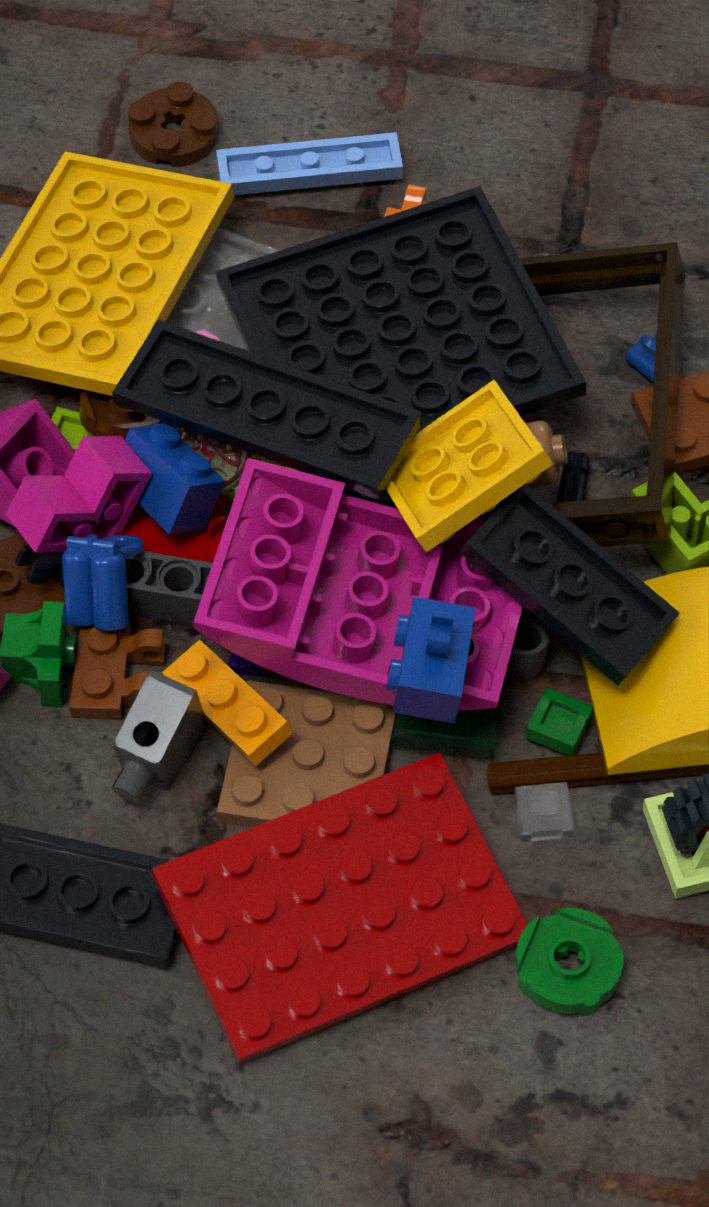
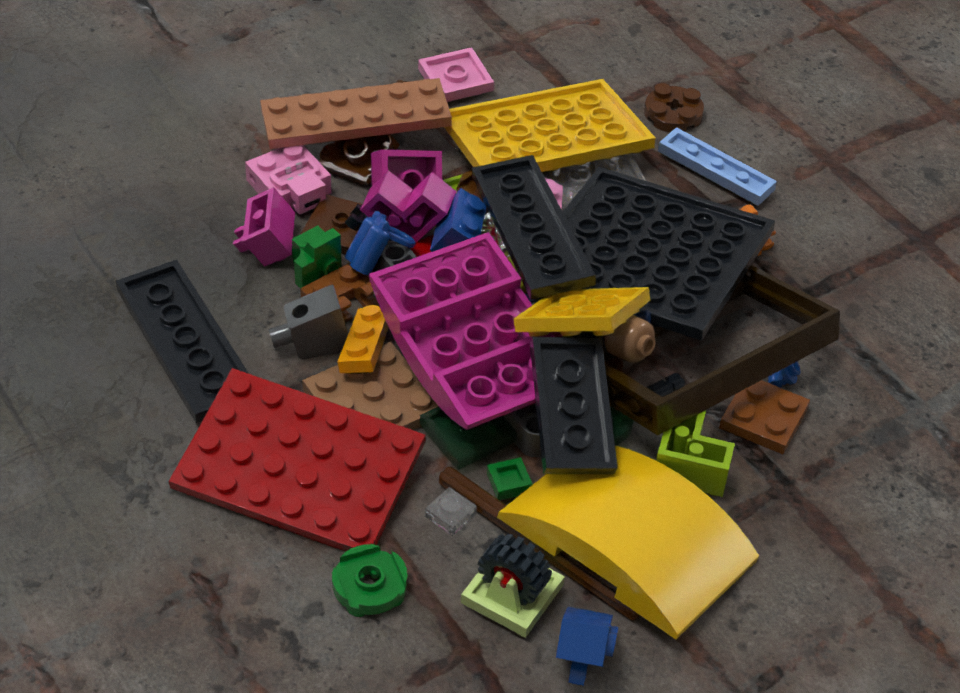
camera: 45 degrees right, 10 degrees down
blue brick [386,597,476,724] -> none

